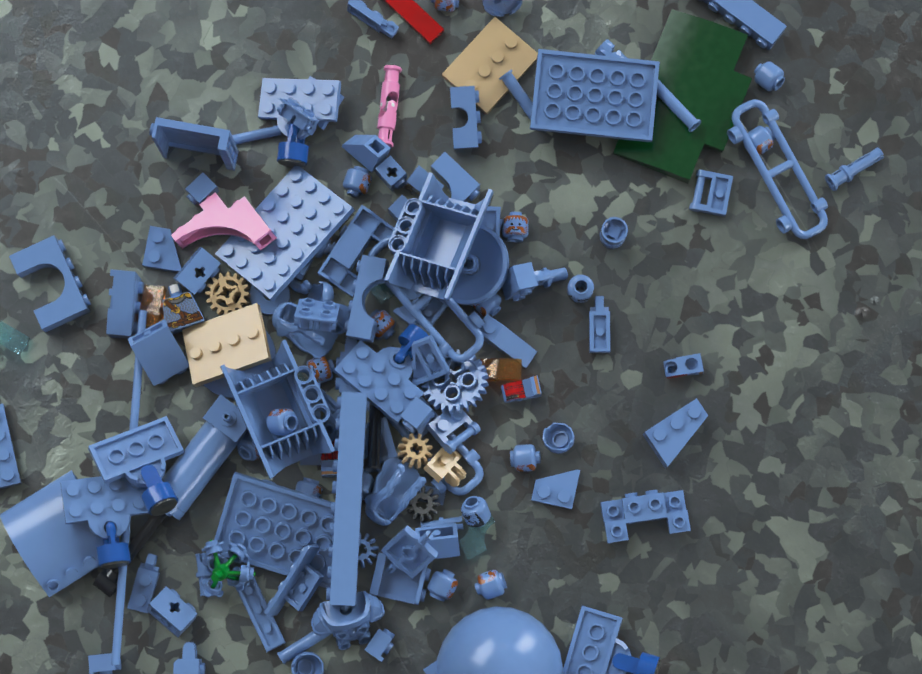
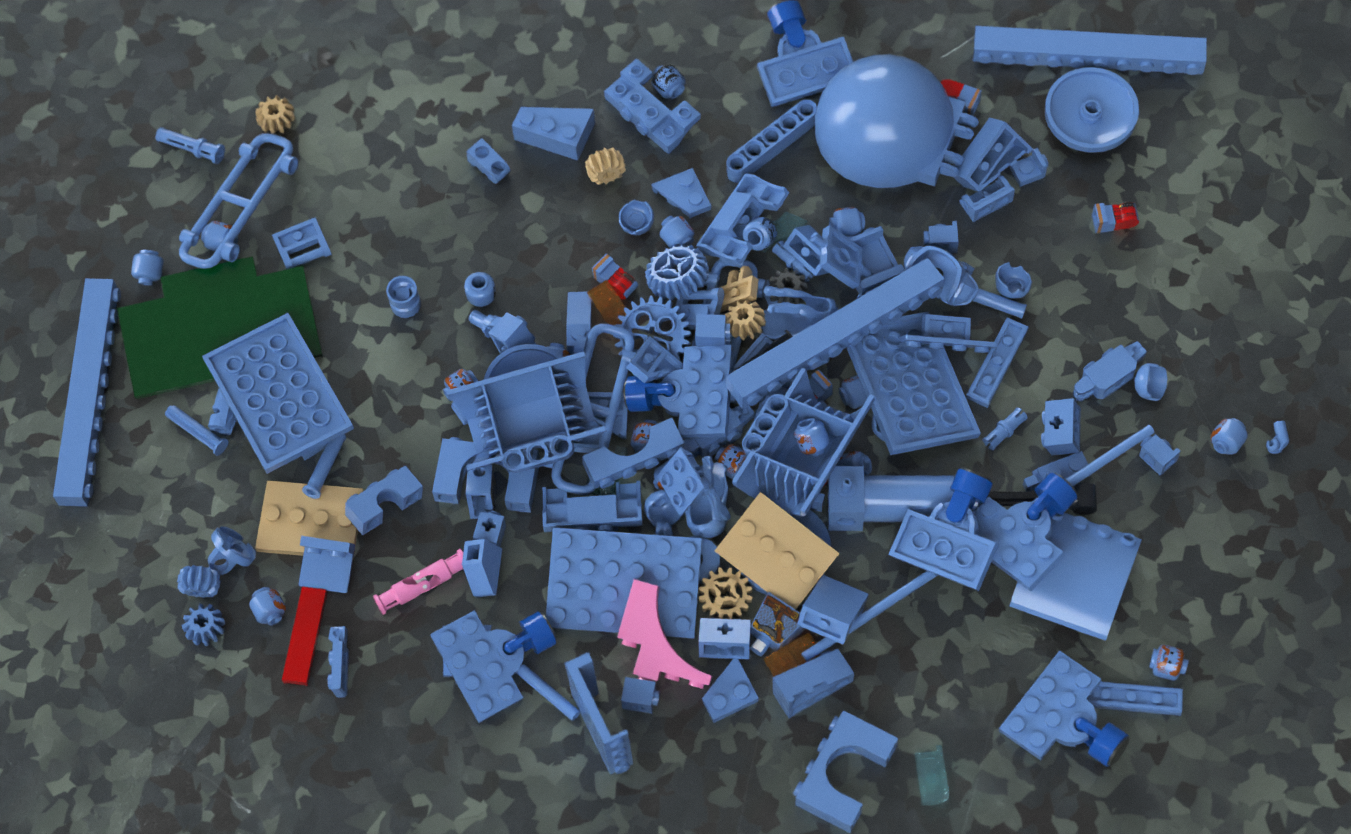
camera: 120 degrees left, 15 degrees down
medium blue plant [201,539,256,597] -> none
medium blue hinge [277,97,320,132] -> none
medium blue head [343,166,372,198] -> none
medium blue head [474,570,507,600] -> none
medium blue hinge [589,296,610,353] -> none
medium blue pin [657,80,701,132] -> none
none -> medium blue axle [165,405,228,456]
none -> tan gear [255,95,295,134]
none -> medium blue bracket [299,536,355,593]
none -> tan gear [585,148,626,185]
none -> medium blue gear [645,243,709,301]
none -> medium blue head [651,65,685,99]
none -> medium blue bracket [696,173,789,266]
none -> medium blue beam [726,99,817,183]

